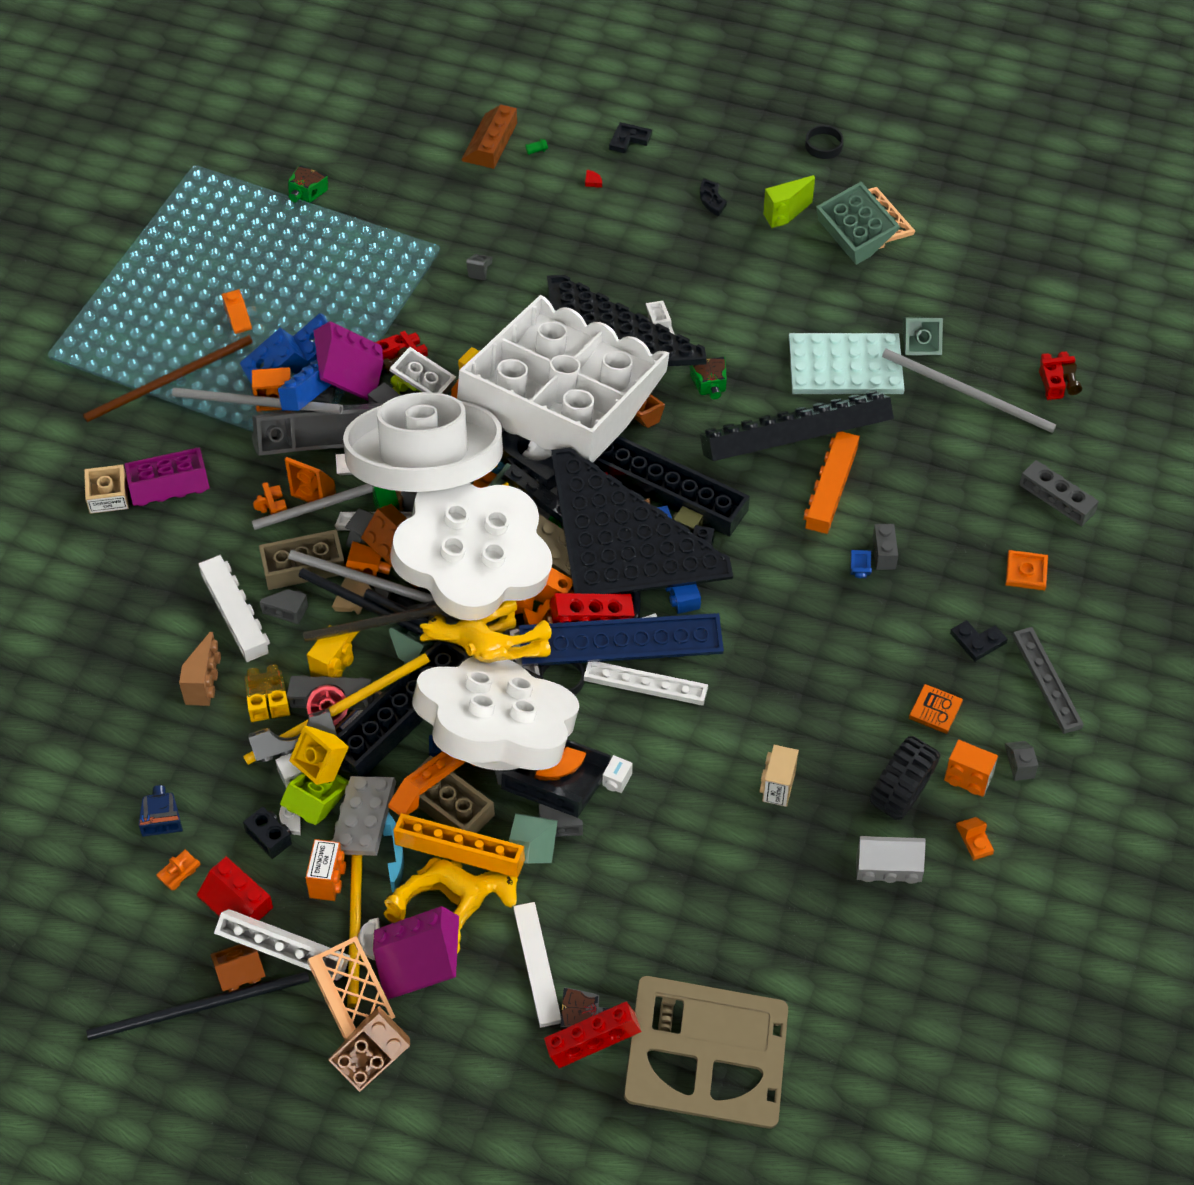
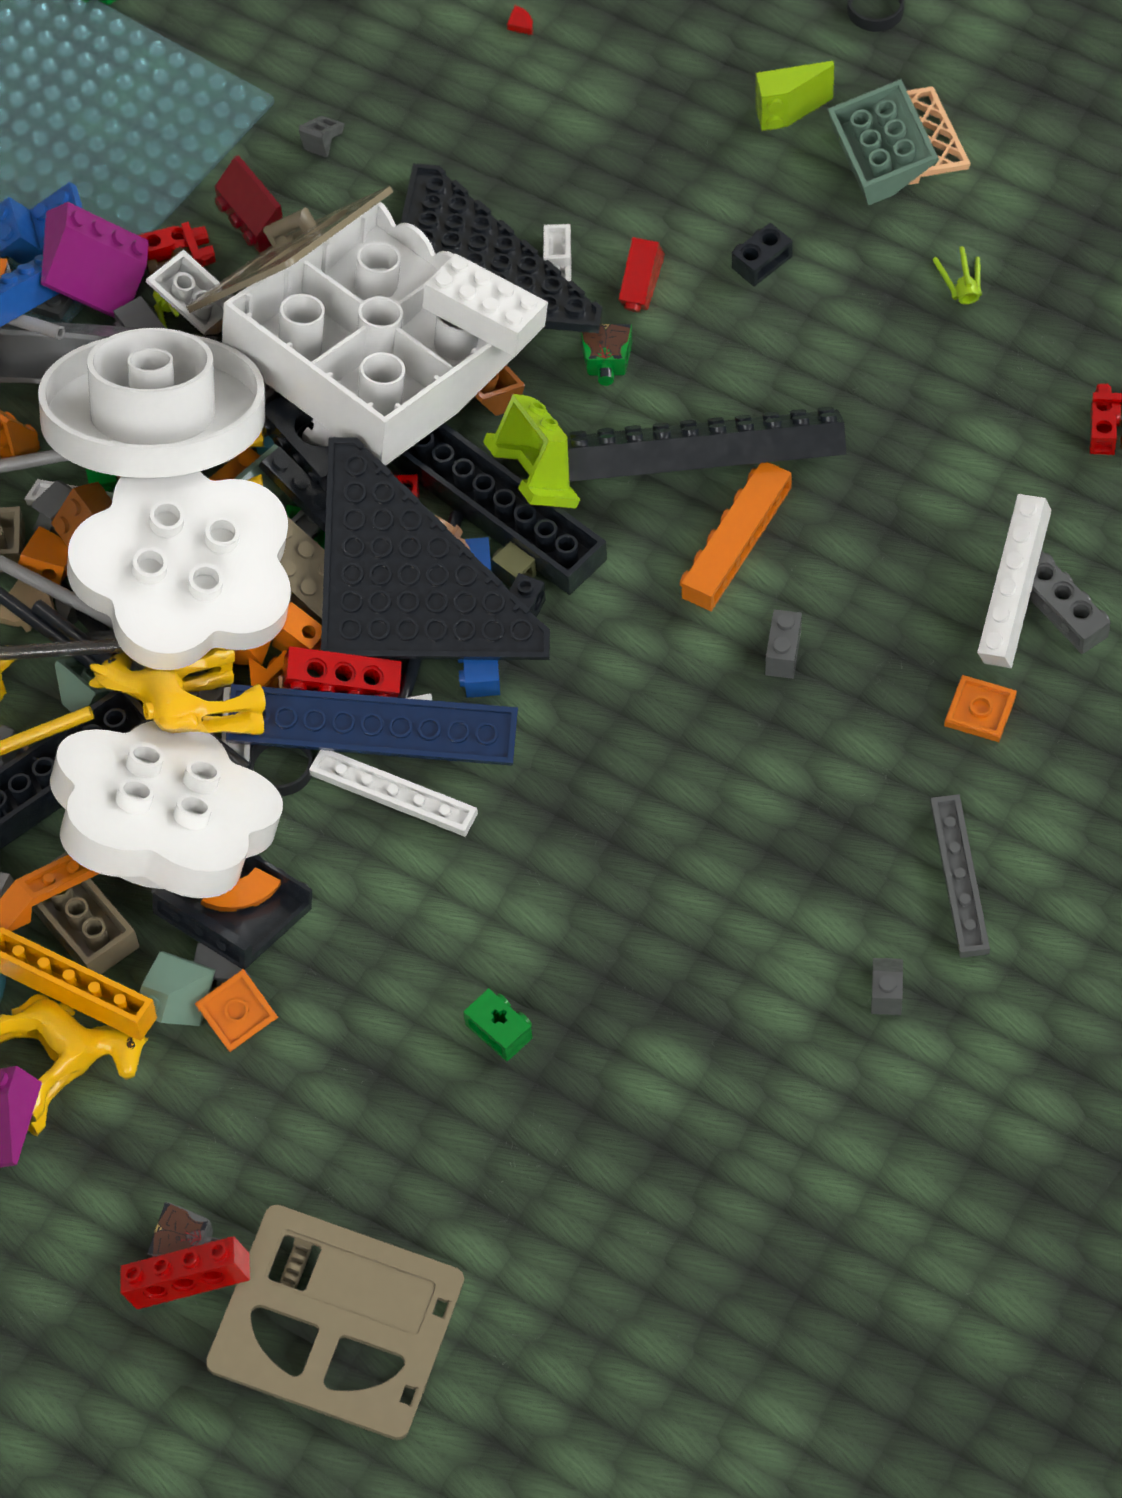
camera: 15 degrees right, 5 degrees up
white tile [513,902,561,1028] -> none
white brick [603,755,632,793] -> none
black tile [700,178,727,216] -> none
tan brick [760,745,799,807] -> none
light aqua plate [789,333,904,394] -> none
blue bracket [850,550,872,578] -> none
light grey slope [856,836,926,884] -> none
black tyre [869,736,941,820] -> none
light grey piece [882,349,1056,433] -> none
sand green slope [903,317,943,355] -> none
orange tile [909,684,963,734] -> none
orange brick [944,739,998,796] -> none
black plate [950,620,1008,661] -> none
orange slope [956,817,994,861] -> none
none -> dark tan door [186,185,393,313]
none -> orange tile [195,969,278,1052]
none -> dark red slope [214,155,286,253]
none -> white brick [422,253,548,357]
none -> green brick [463,988,532,1062]
none -> lime windscreen [483,394,580,508]
none -> red slope [619,237,665,312]
none -> black brick [732,223,793,287]
none -> lime plant [933,246,982,304]
none -> white brick [977,494,1052,668]

